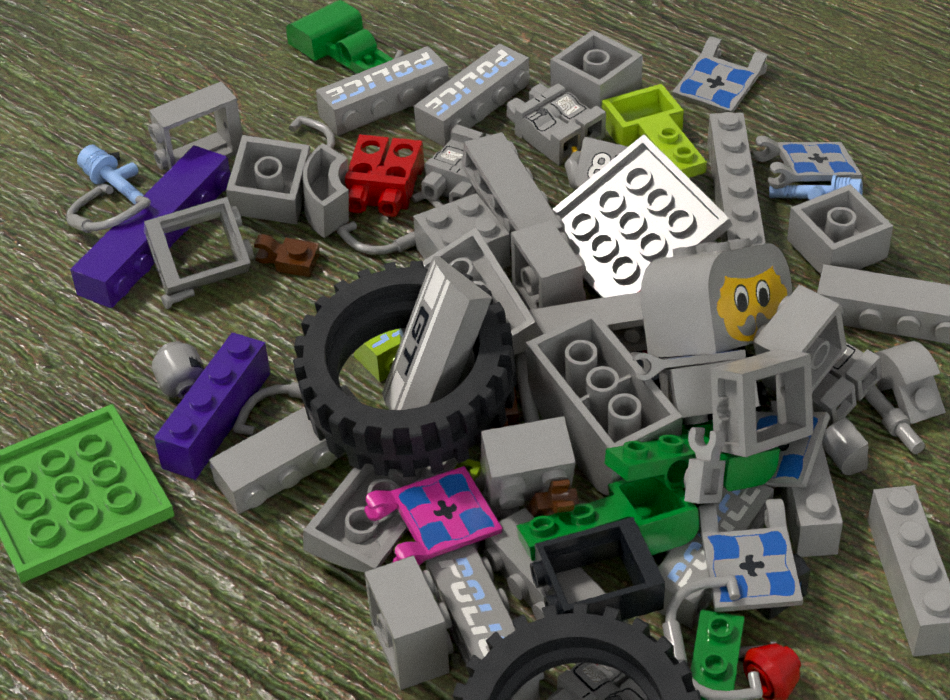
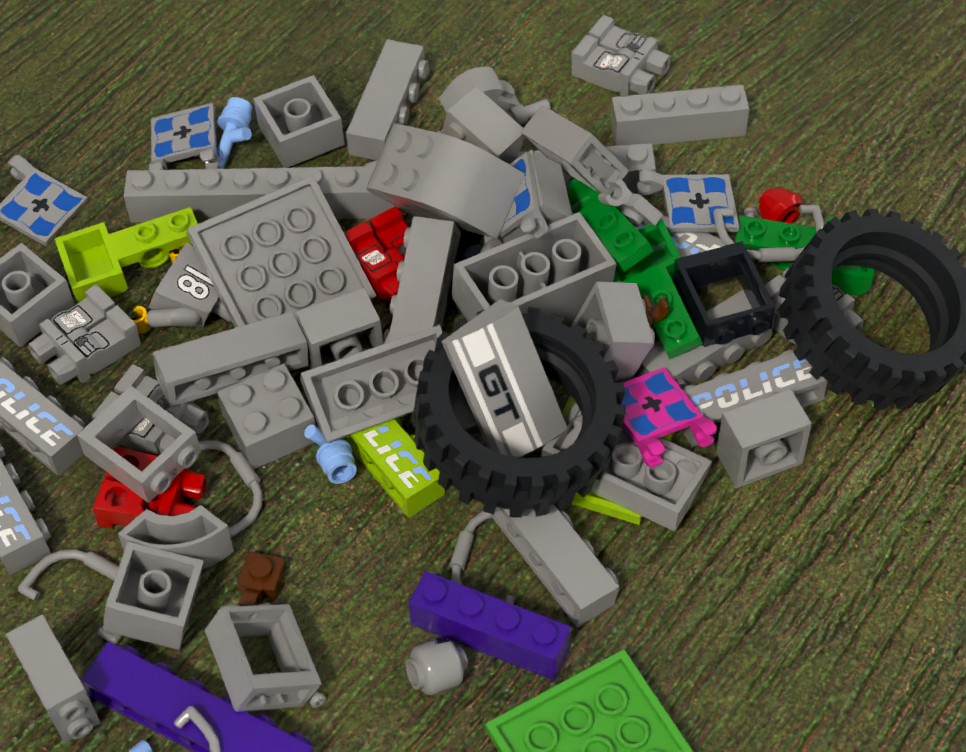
camera: 90 degrees left, 10 degrees up
none -> light grey window [77,385,201,503]

